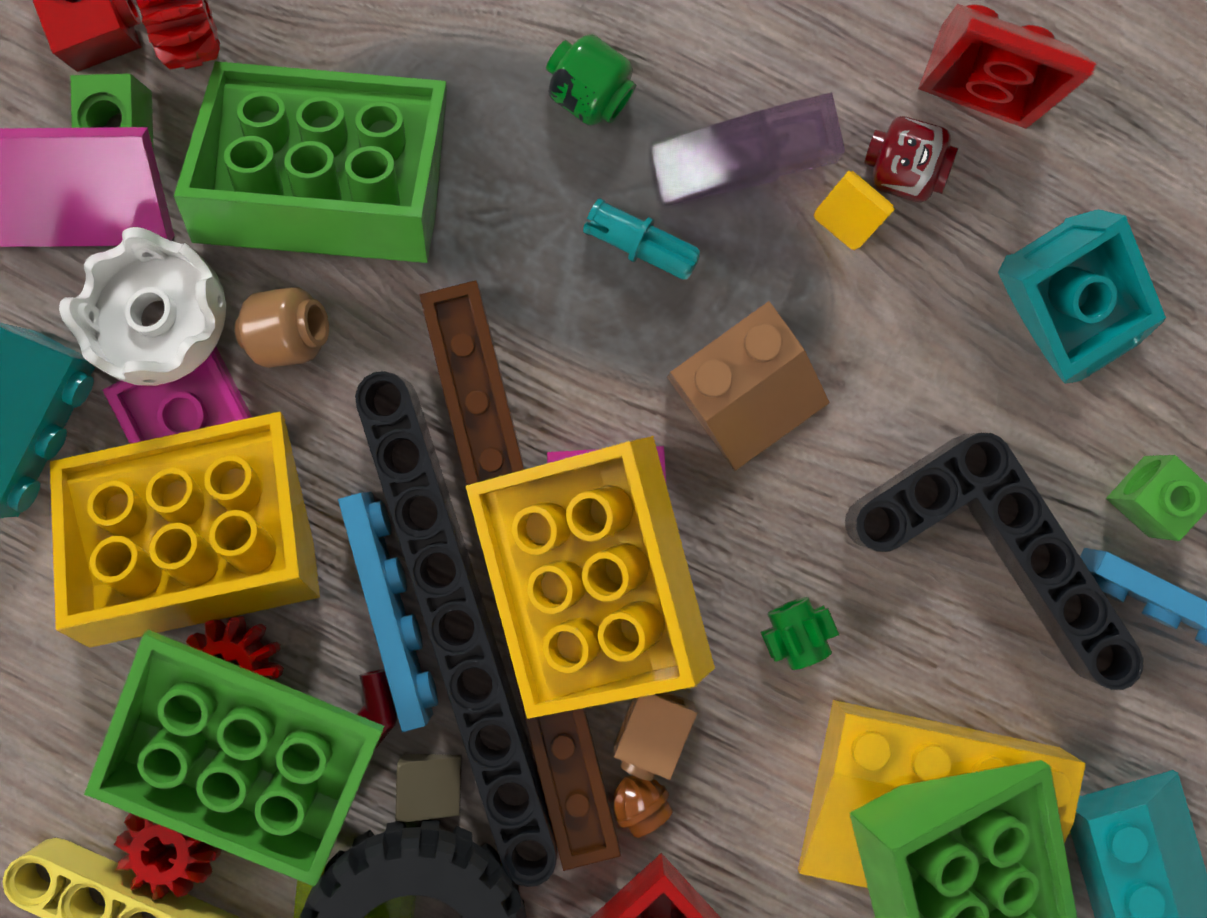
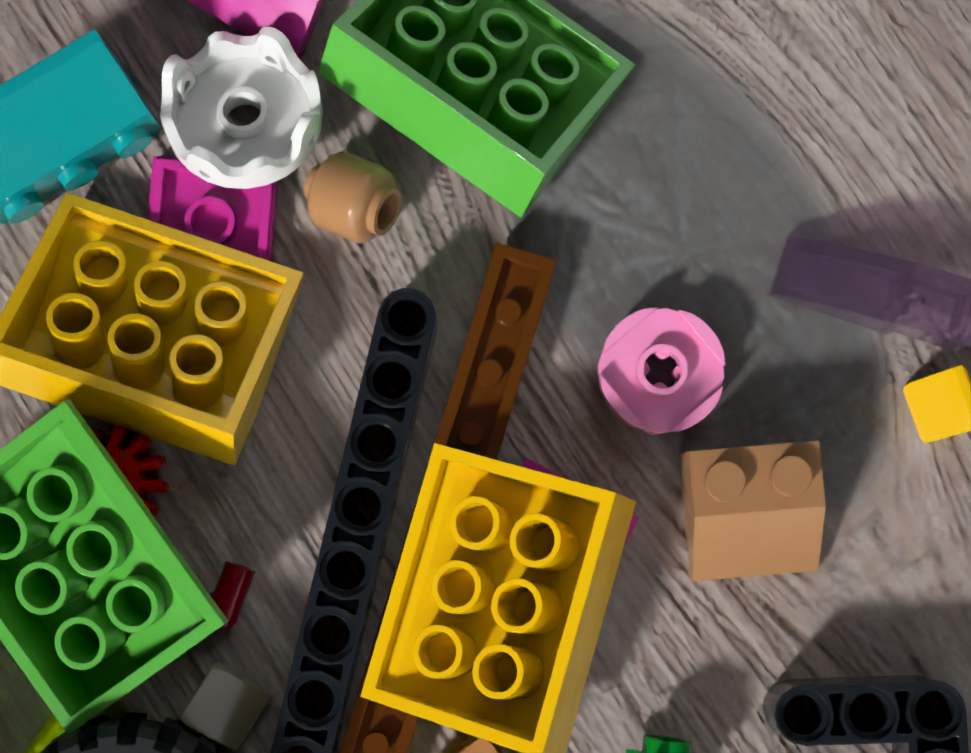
camera: 30 degrees right, 5 degrees down
dark azure plate [338,492,438,732] -> none
green head [546,34,636,126] -> none
teal axle [583,198,700,279] -> none
none -> bright pink plate [597,307,725,435]

